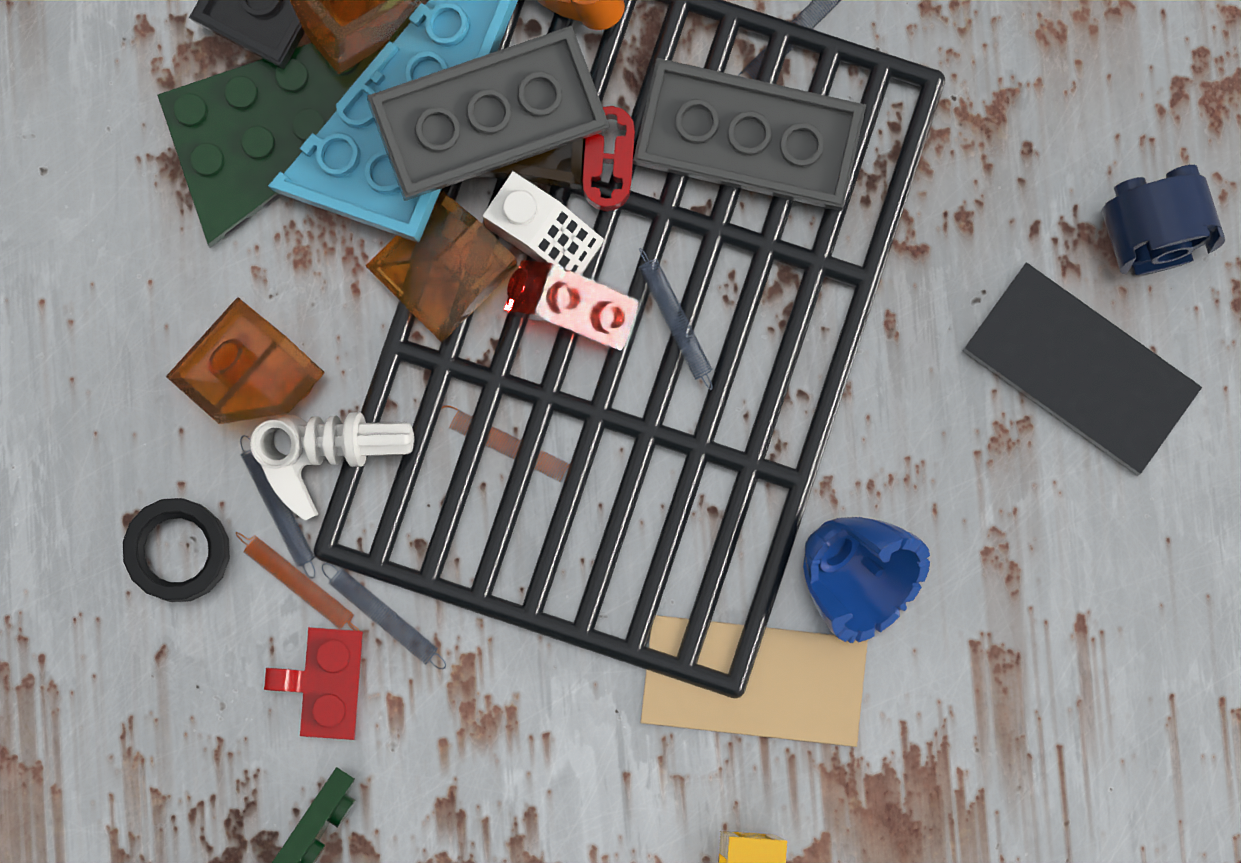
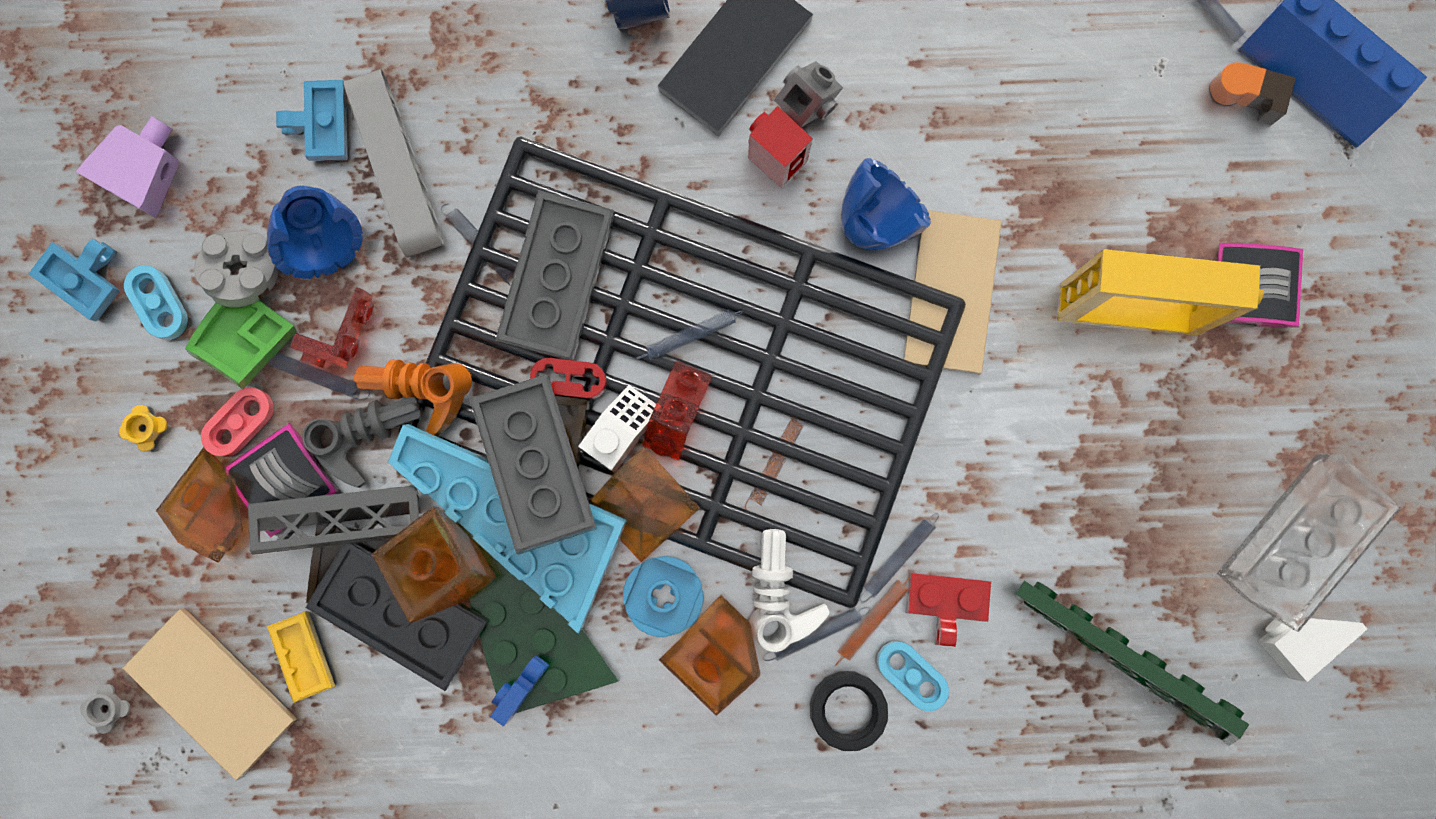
camera: 85 degrees left, 0 degrees up
none -> blue plate [490,655,549,727]
none -> dark azure plate [623,556,704,637]
none -> red brick [748,106,813,188]
none -> flat silver brick [774,61,843,127]
none -> medium azure plate [877,641,949,711]

